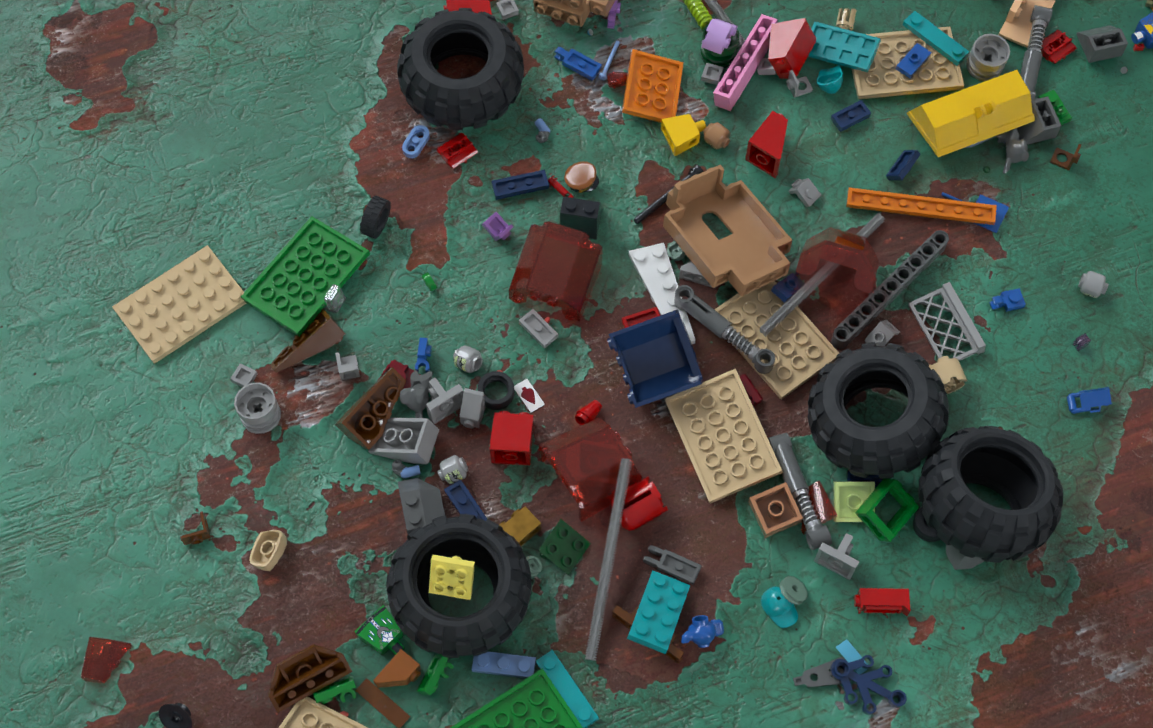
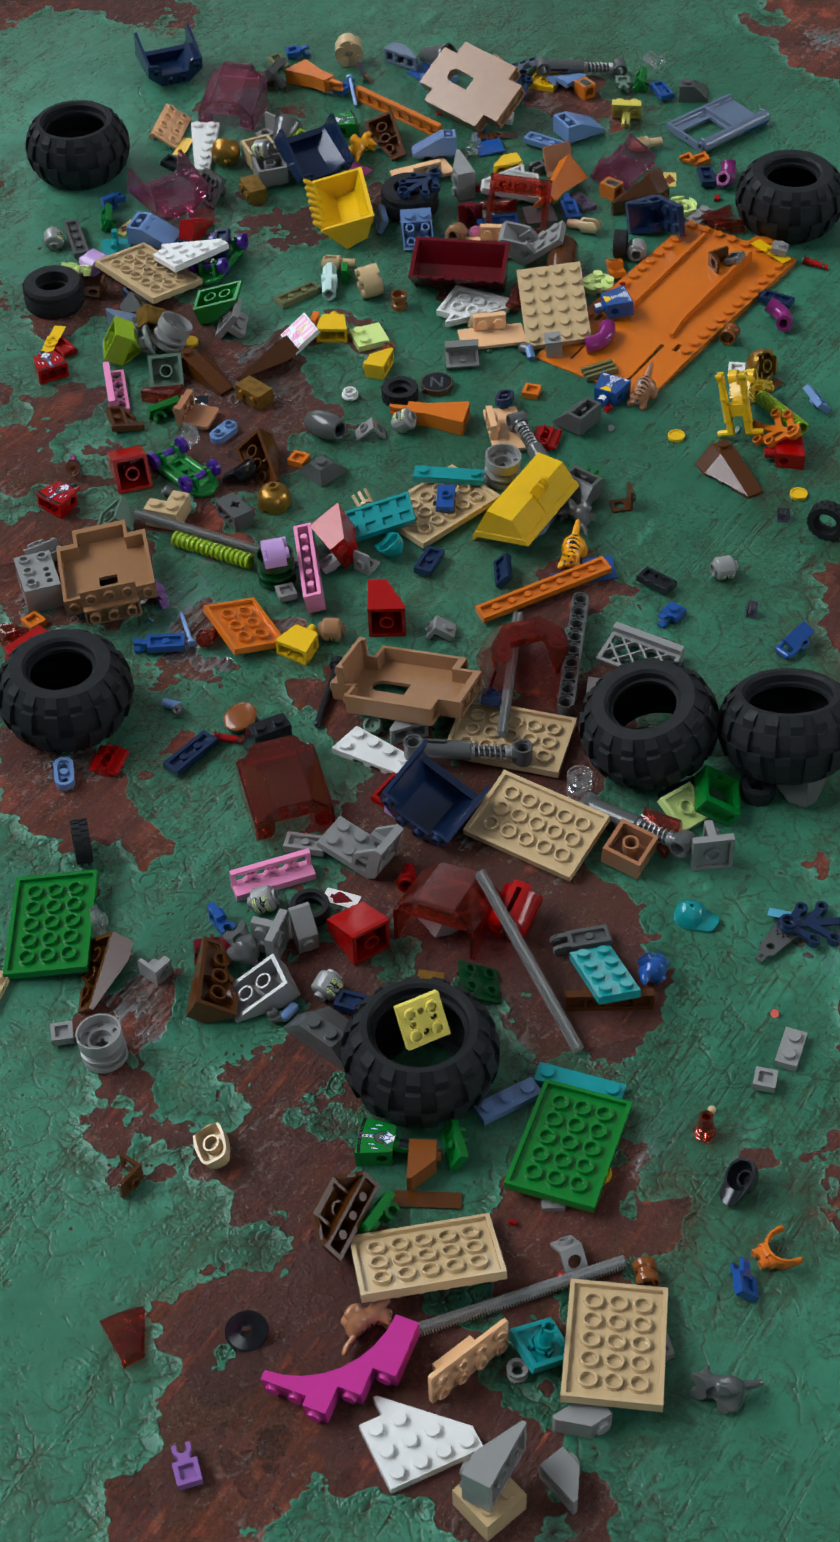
camera: 35 degrees left, 20 degrees down
green tile [422,272,437,291] -> none
medium lavender bracket [481,211,513,241] -> none
sand green piece [780,576,808,605] -> none
red window [854,588,910,616] -> none
none -> bright pink fence [229,848,316,902]
none -> light grey bracket [316,816,404,879]
none -> light orange animal [557,519,588,569]
none -> clear wheel [566,765,593,801]
none -> black plate [636,566,677,595]

